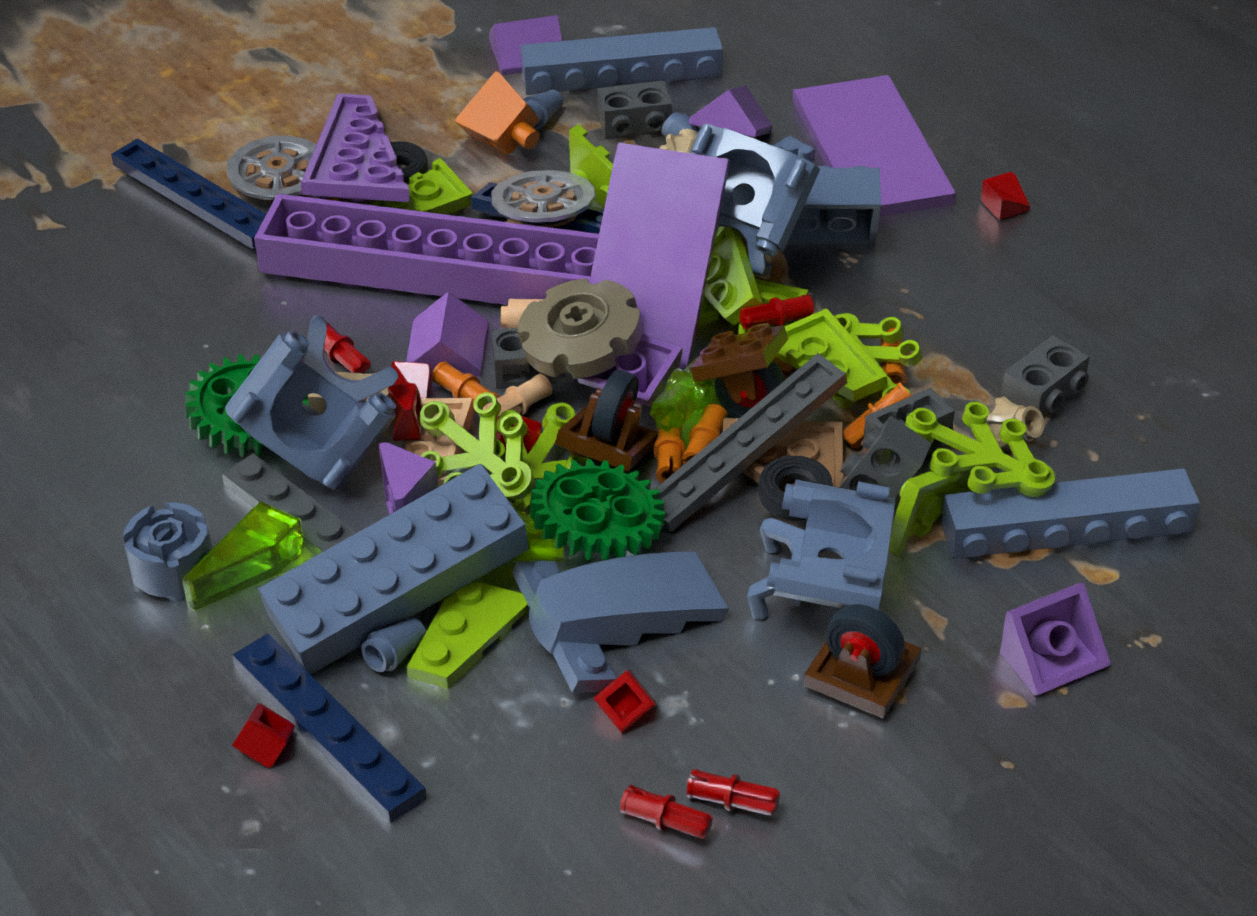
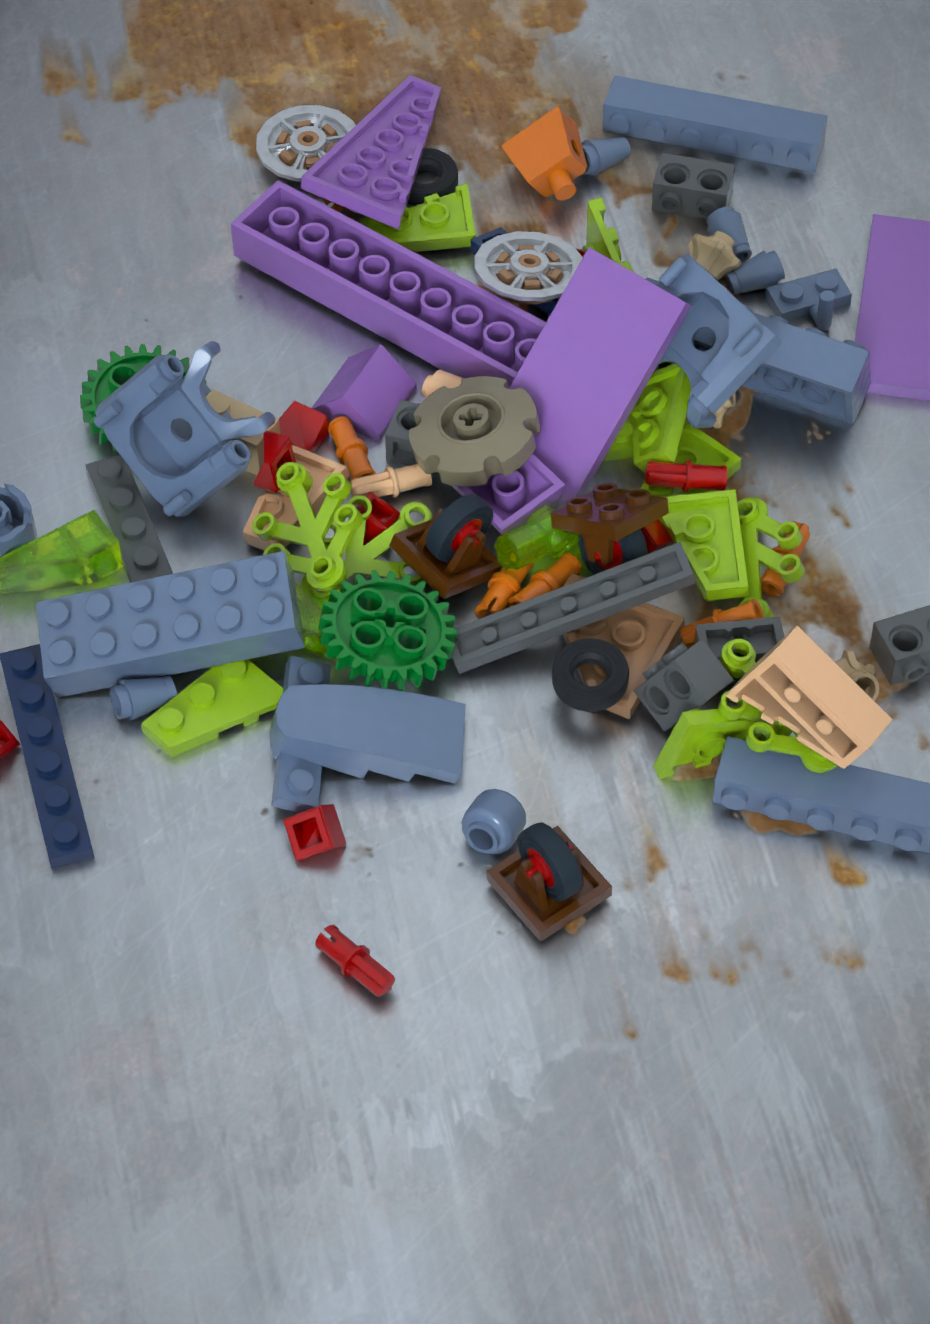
camera: 25 degrees right, 10 degrees up
dark blue plate [111,138,266,249] -> none
red axle [324,322,371,374] -> none
medium lavender slope [379,442,438,515] -> none
medium lavender slope [489,15,562,75] -> none
red axle [620,785,713,839] -> none
medium lavender slope [689,86,773,137] -> none
sand blue piece [746,480,895,619] -> none
medium lavender slope [1000,582,1111,695] -> none
none -> sand blue head [461,789,526,855]
none -> light nougat wedge [725,625,893,769]

